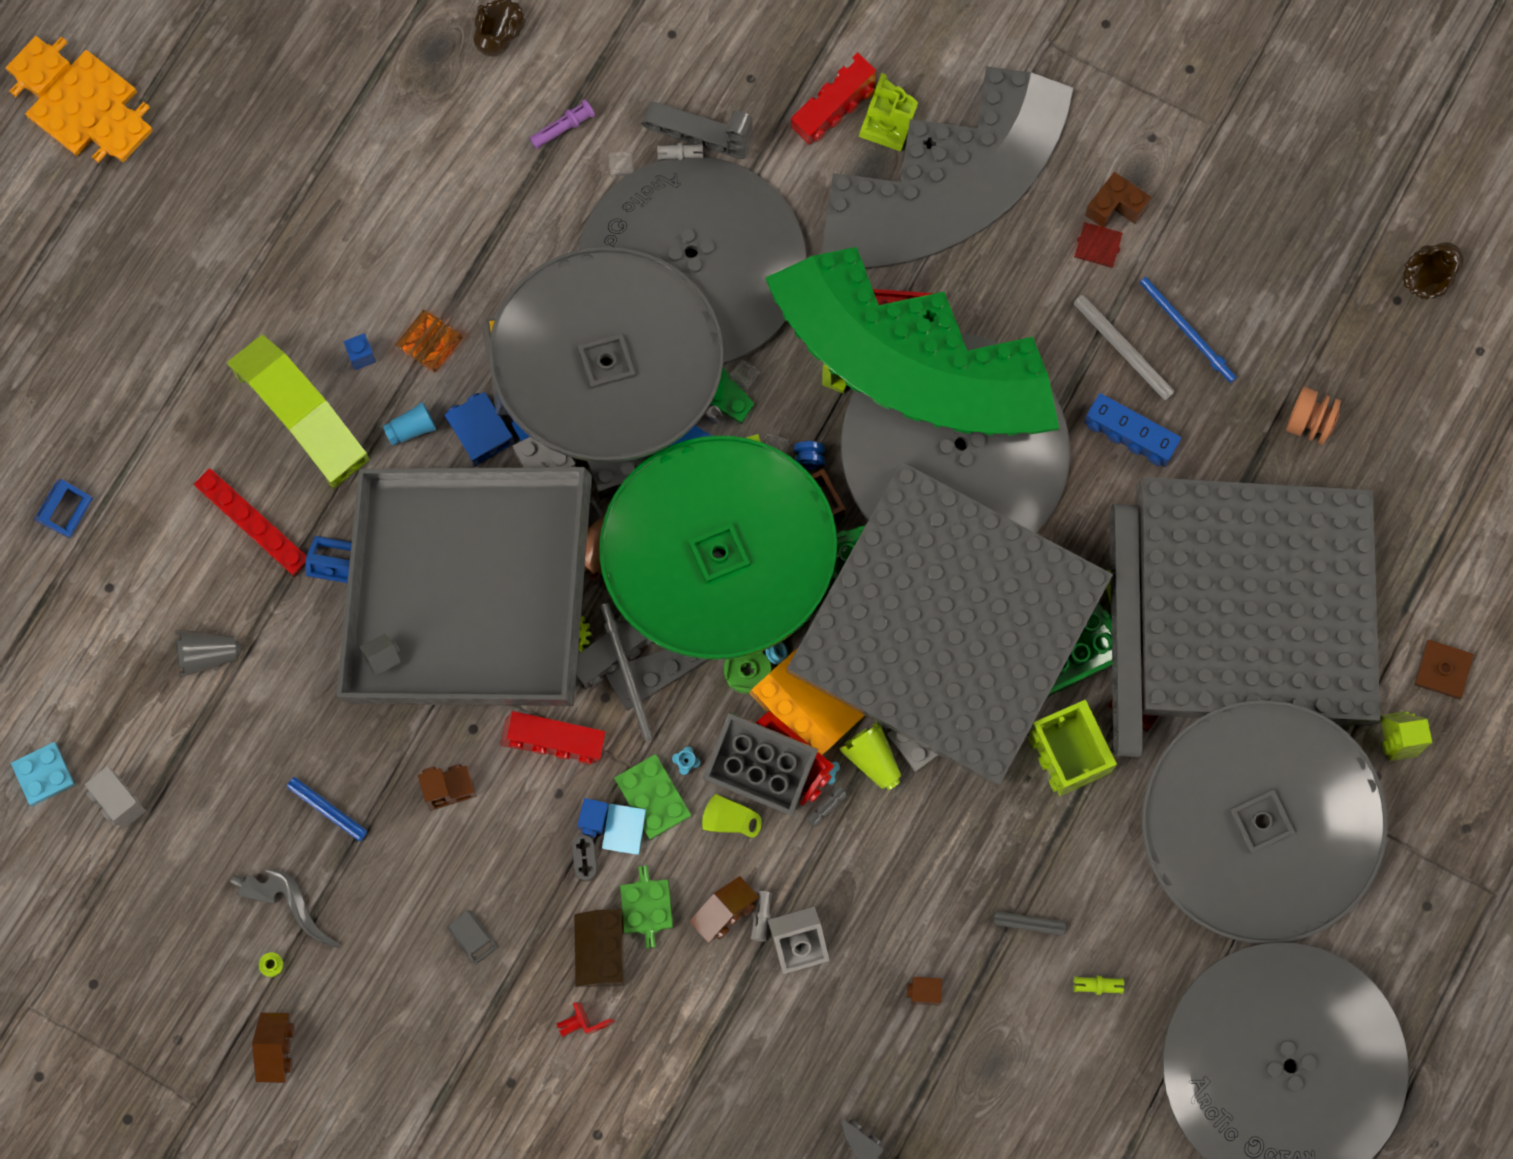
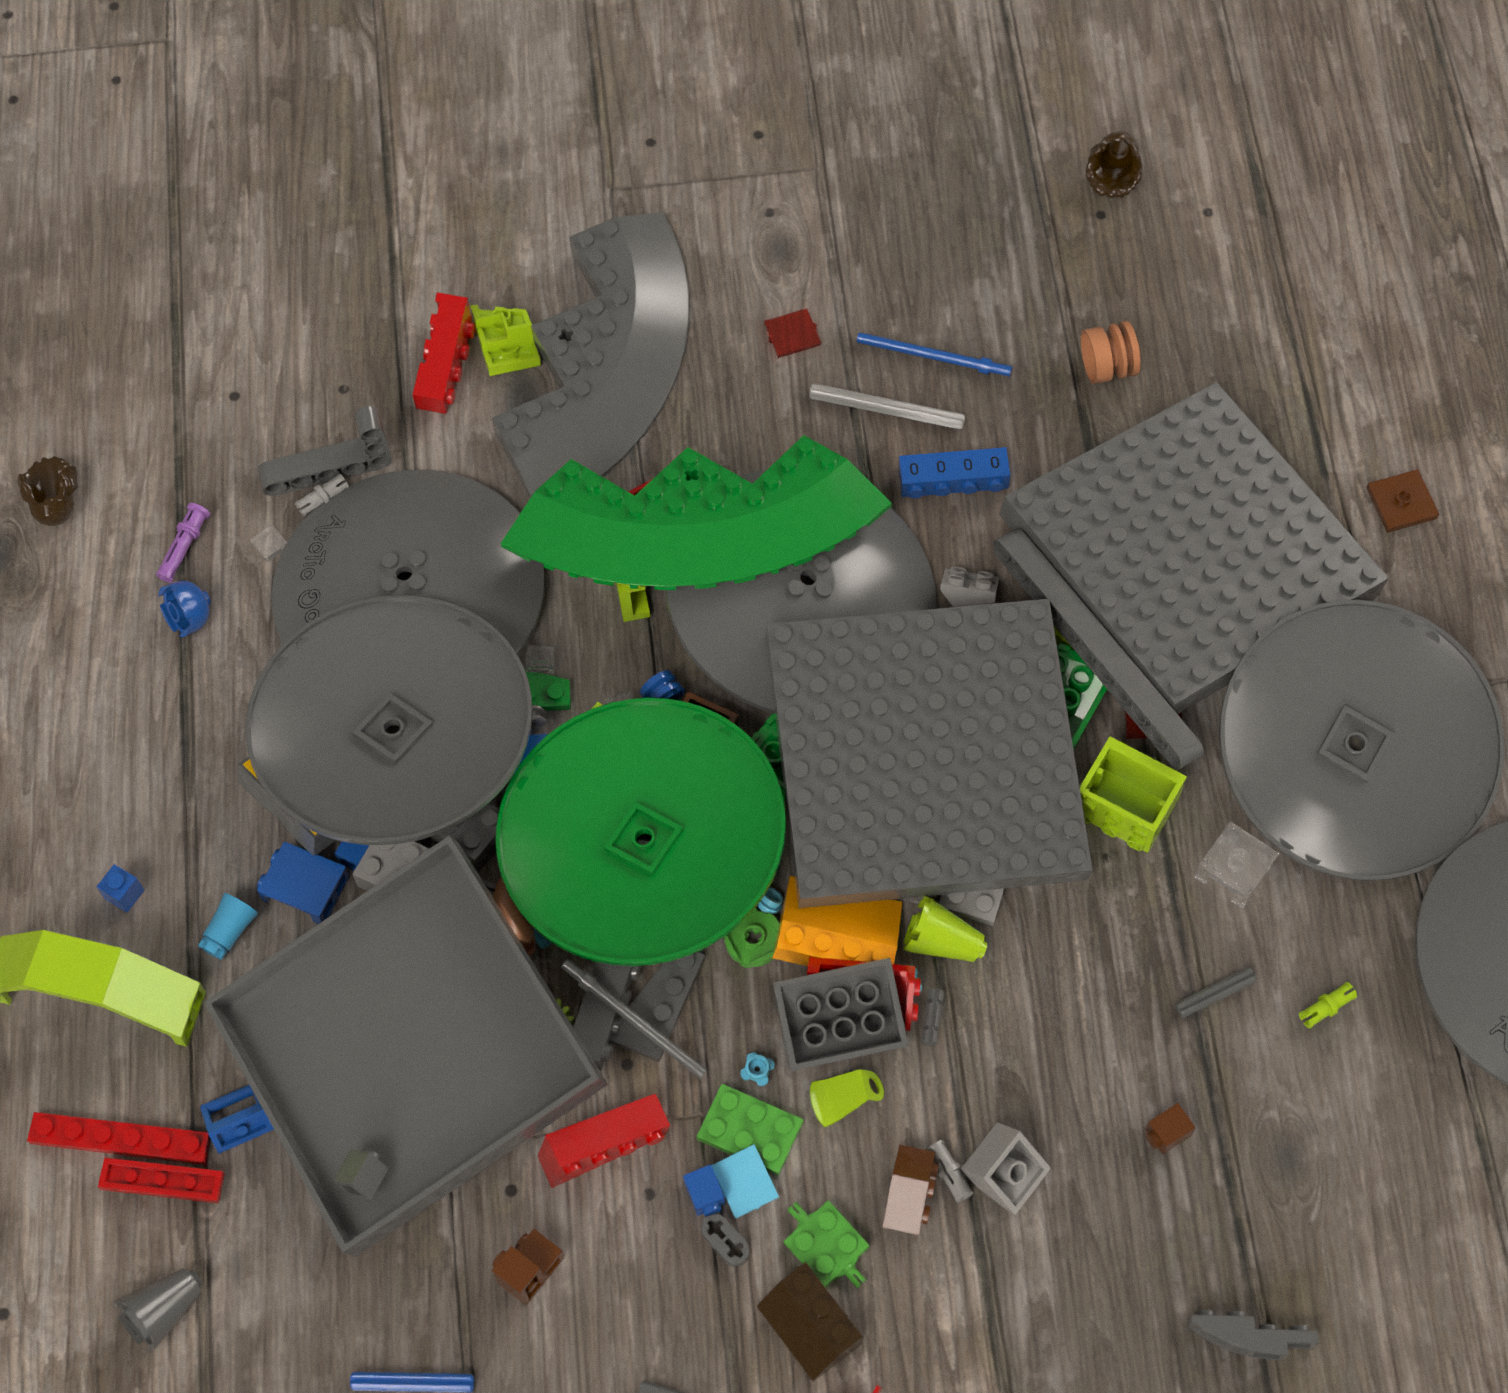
camera: 35 degrees left, 10 degrees down
clear orange slope [396,309,463,373] -> none
reddish brown brick [1085,172,1151,228] -> none
lime wedge [1380,711,1433,761] -> none
none -> red plate [98,1158,225,1204]
none -> blue cylinder [158,580,211,637]
none -> light grey slope [940,567,999,607]
none -> clear panel [1194,821,1280,909]

